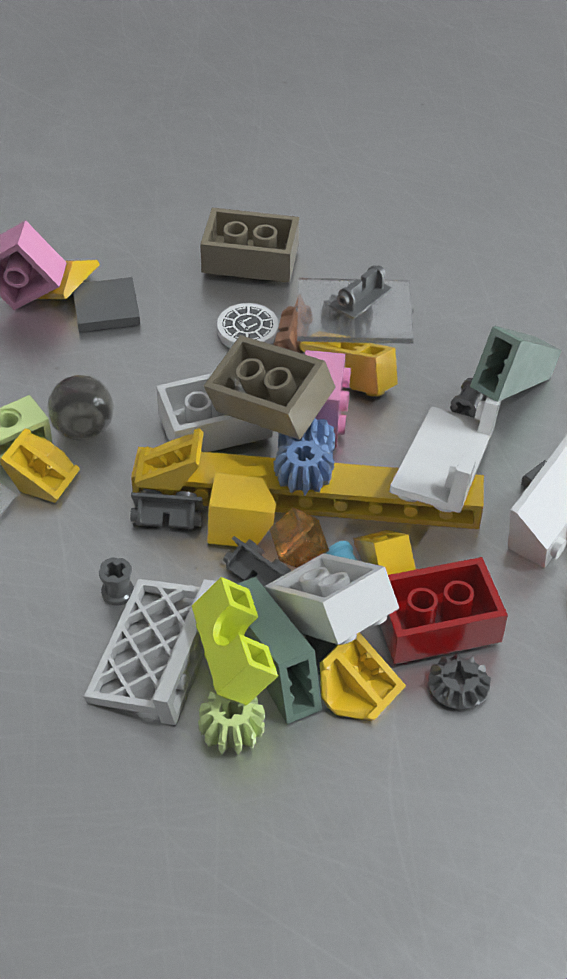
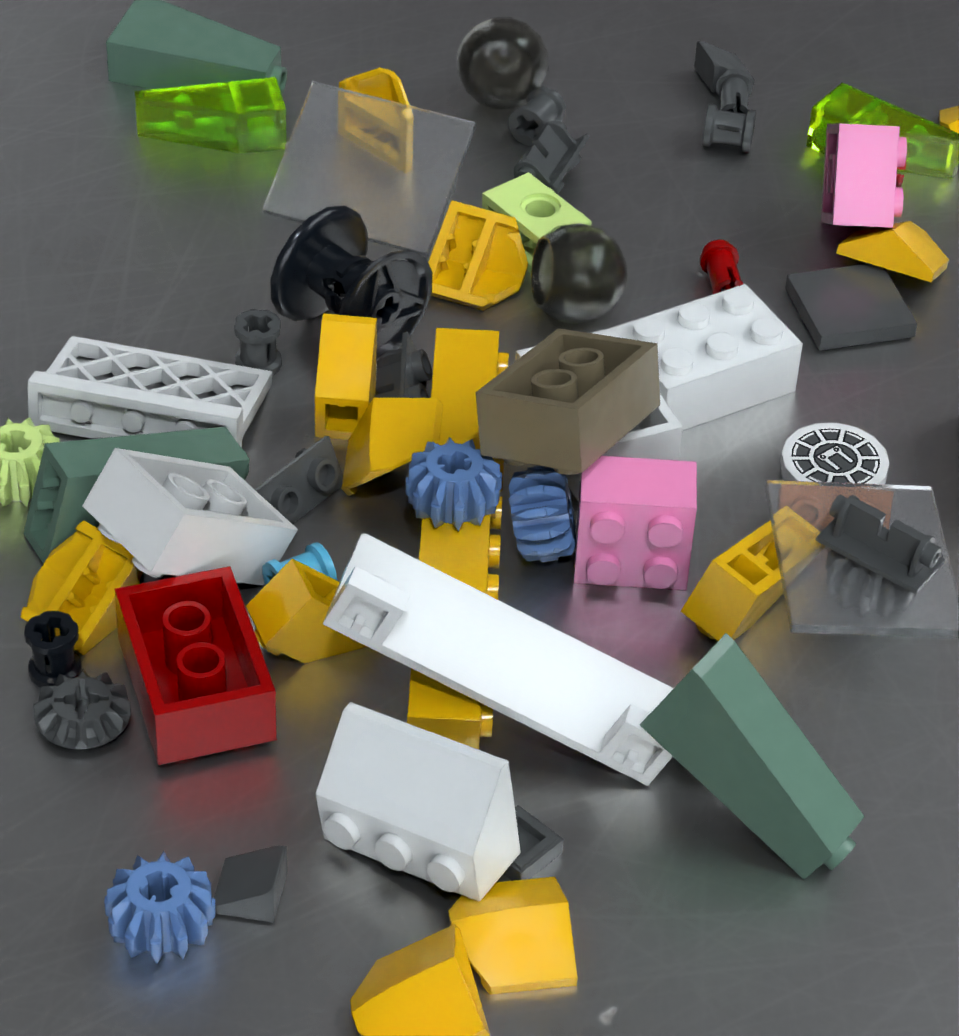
camera: 85 degrees right, 5 degrees down
yellow slope [135,428,204,491] -> none
neon yellow arch [192,577,278,705] -> none
clear orange brick [269,507,329,568] -> none
none -> black bush [24,611,82,688]
none -> black piece [270,205,433,364]
none -> yellow slope [315,313,377,440]
none -> white brick [612,284,803,431]
none -> red pin [699,239,743,294]

